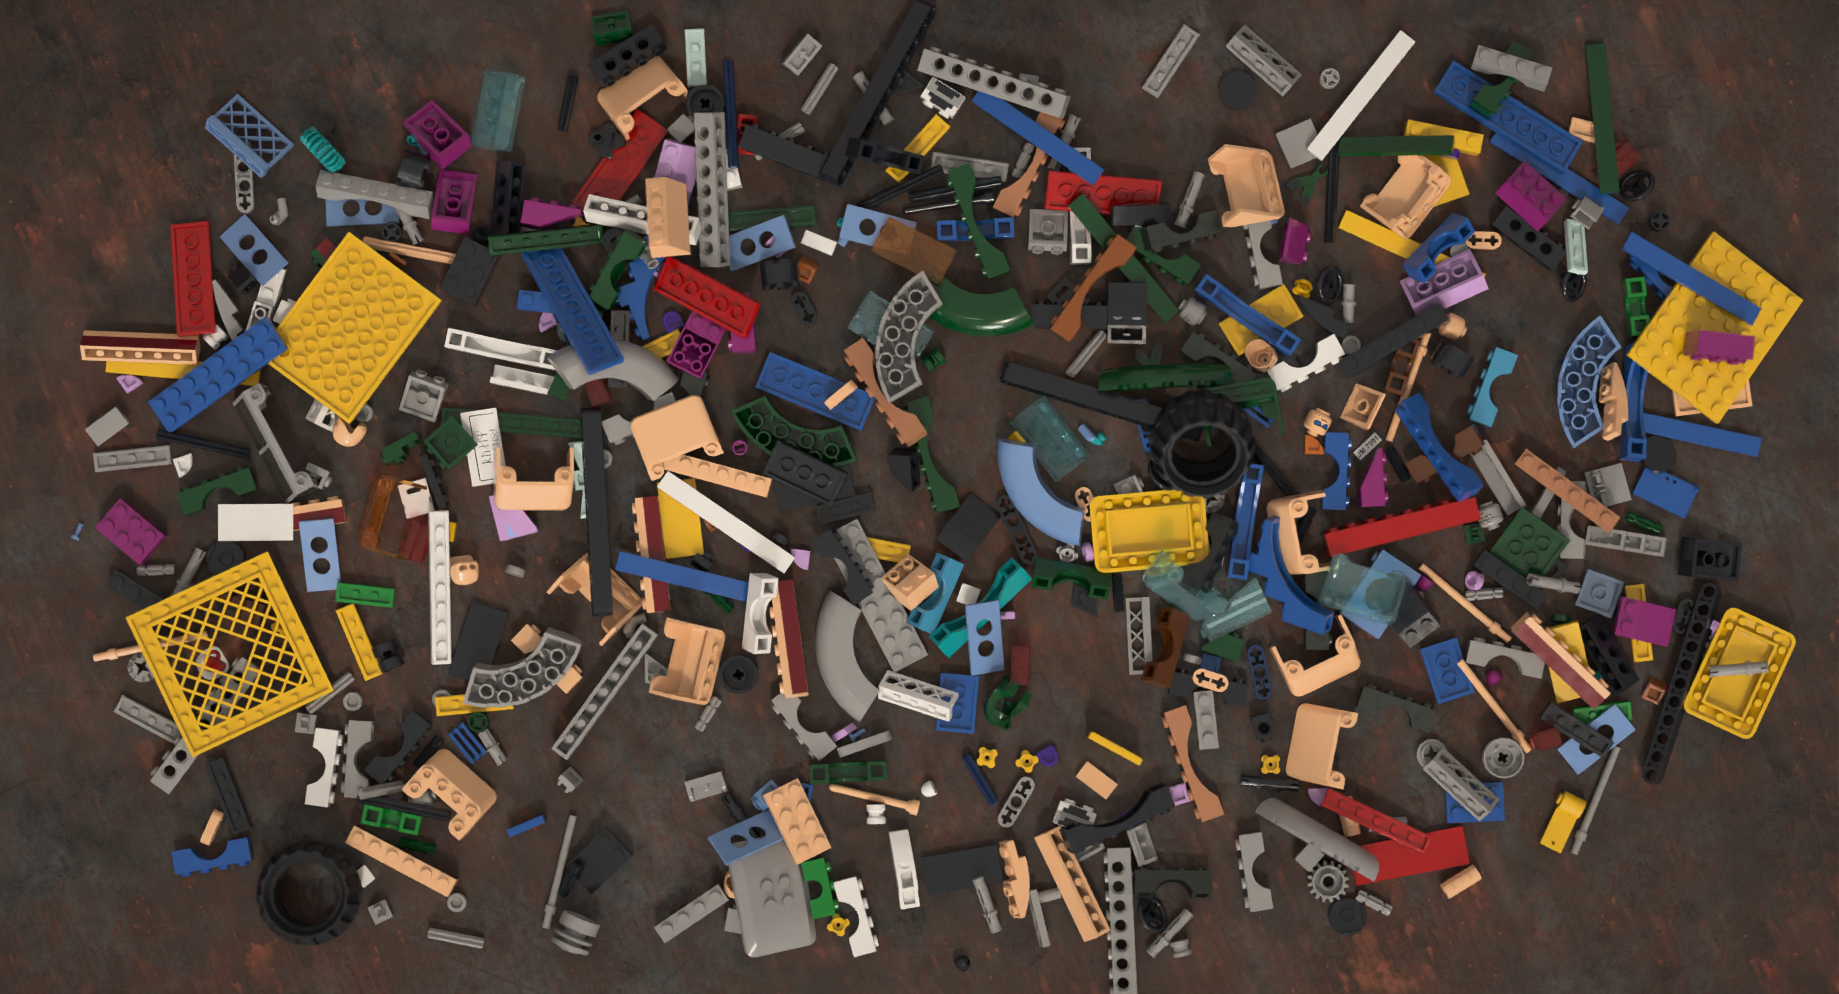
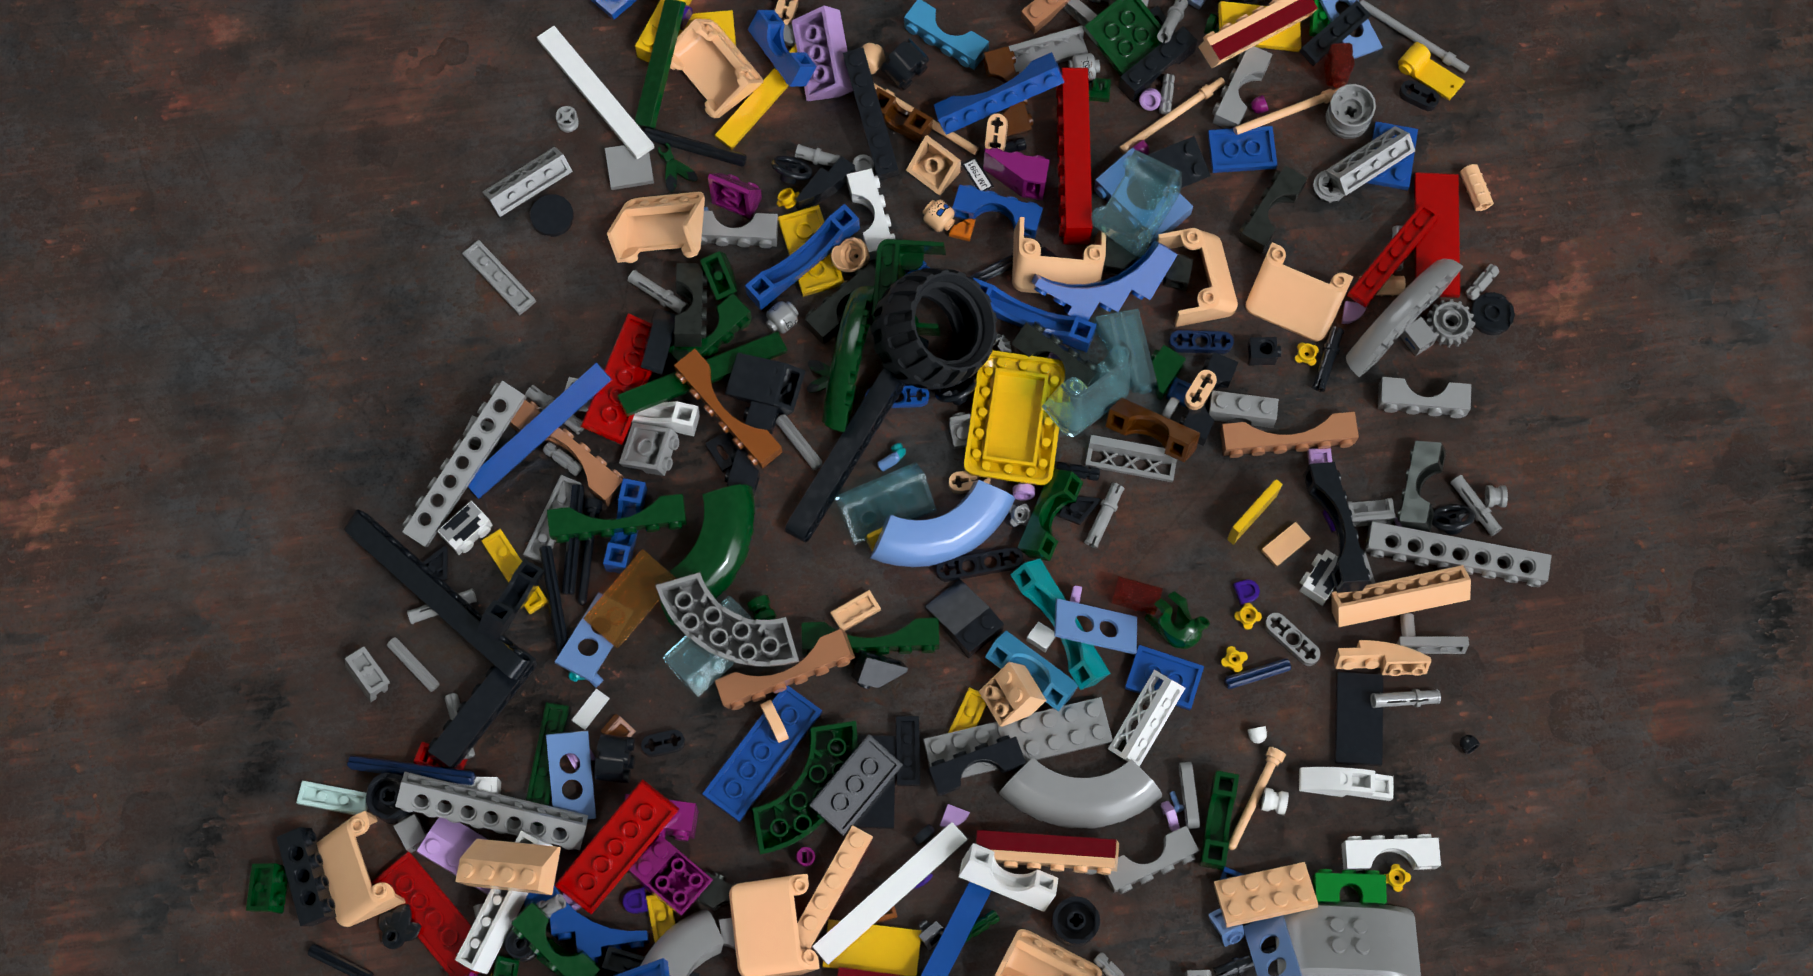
camera: 80 degrees left, 15 degrees down
none -> dark green slope [700,251,737,300]
none -> light nougat plate [830,590,881,632]
none -> light nougat beam [985,114,1008,151]
none -> light grey pin [1084,483,1125,549]
none -> black beam [1399,80,1440,111]

